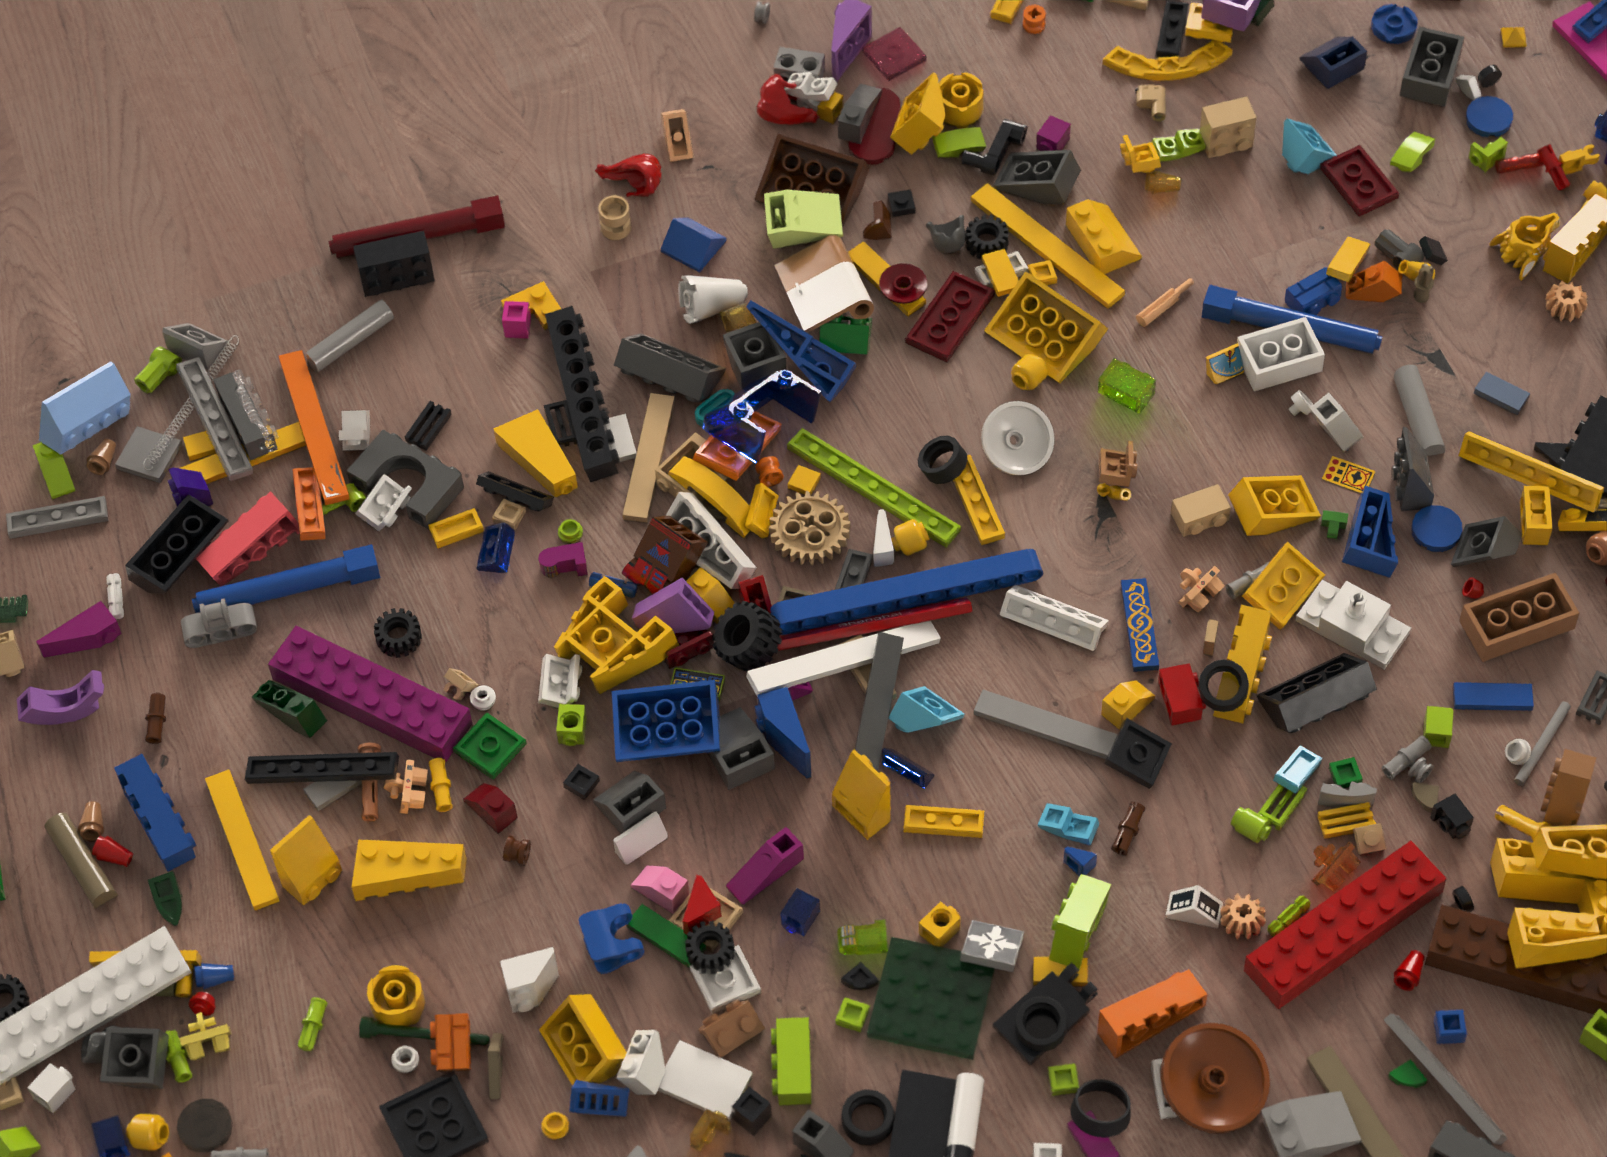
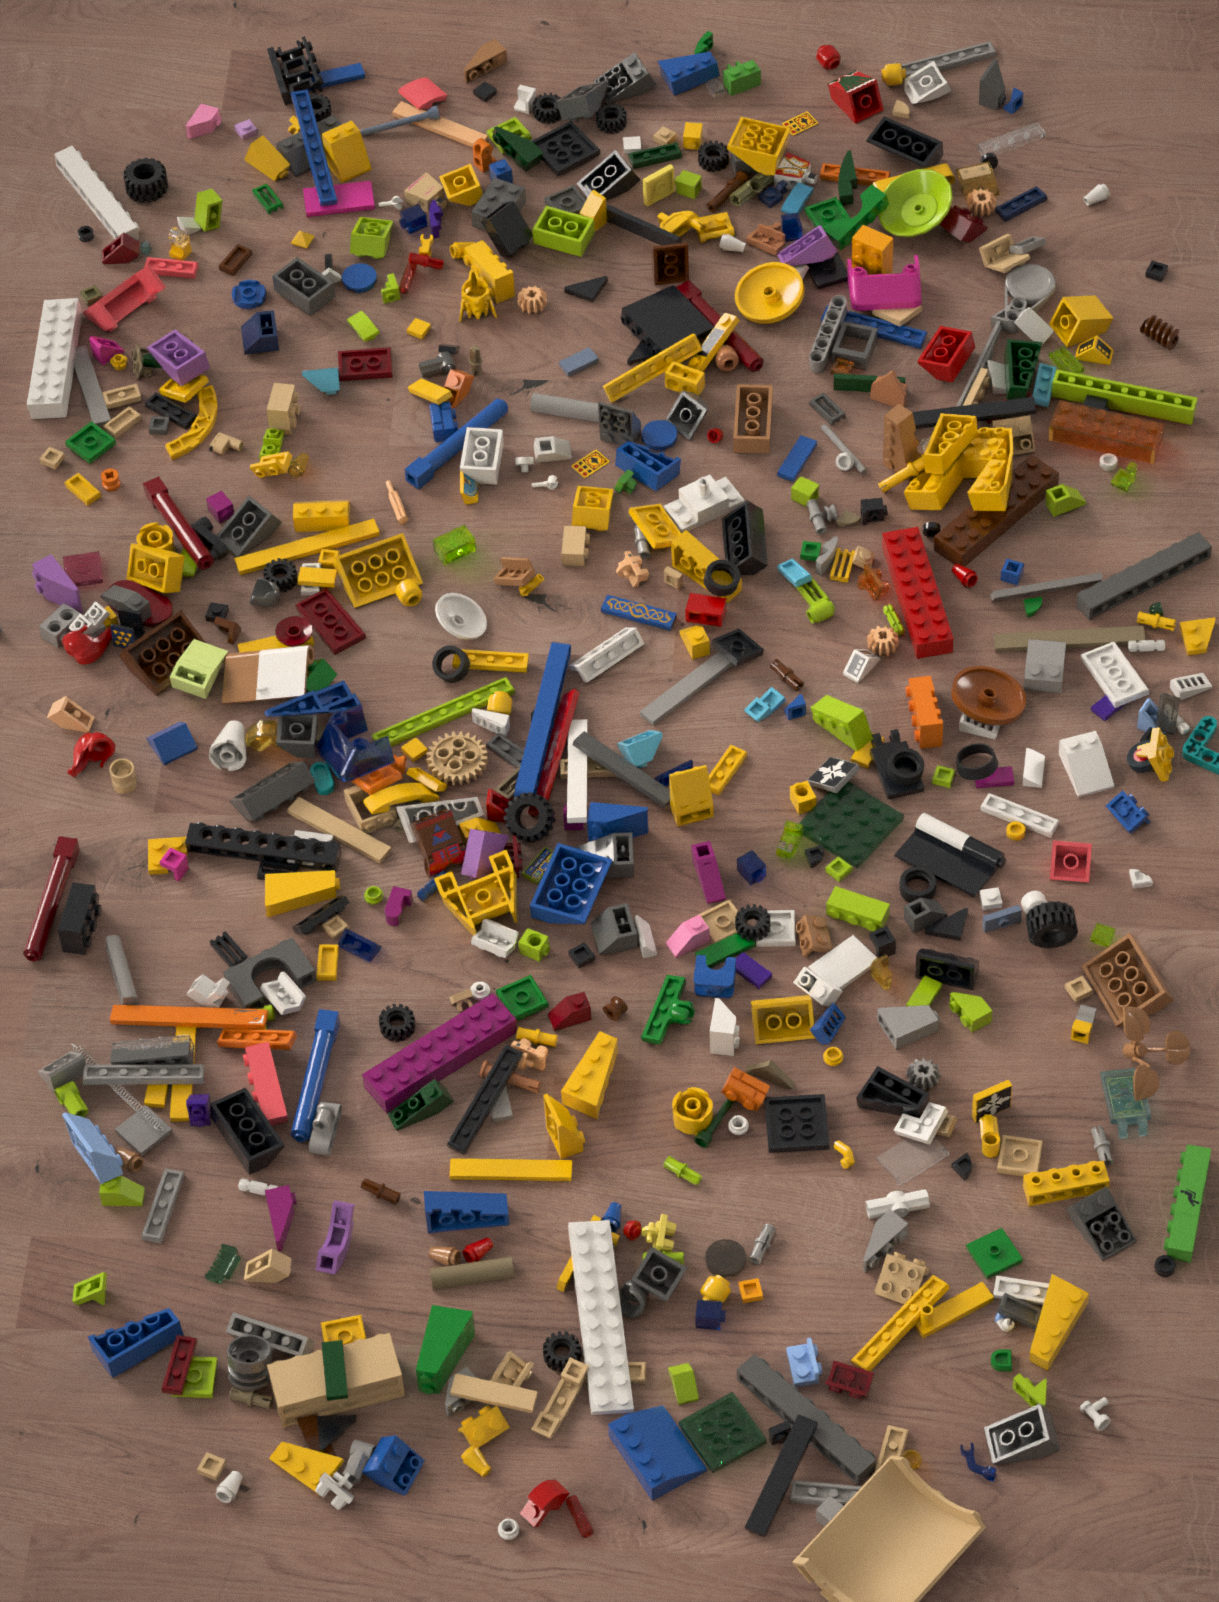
camera: 65 degrees left, 5 degrees down
white brick [28,1063,75,1113] -> none
dark green plate [148,871,182,926] -> none
red slope [682,875,722,934] -> none
yellow cone [1398,260,1435,282] -> none
none -> piece [110,608,145,649]
none -> dark red brick [143,476,214,570]
none -> dark grey tile [149,416,170,435]
none -> lime slope [350,217,394,259]
none -> yellow tile [407,318,431,339]
none -> white hand [532,475,558,490]
none -> green plate [641,975,695,1045]
none -> dark purple tile [736,952,772,989]

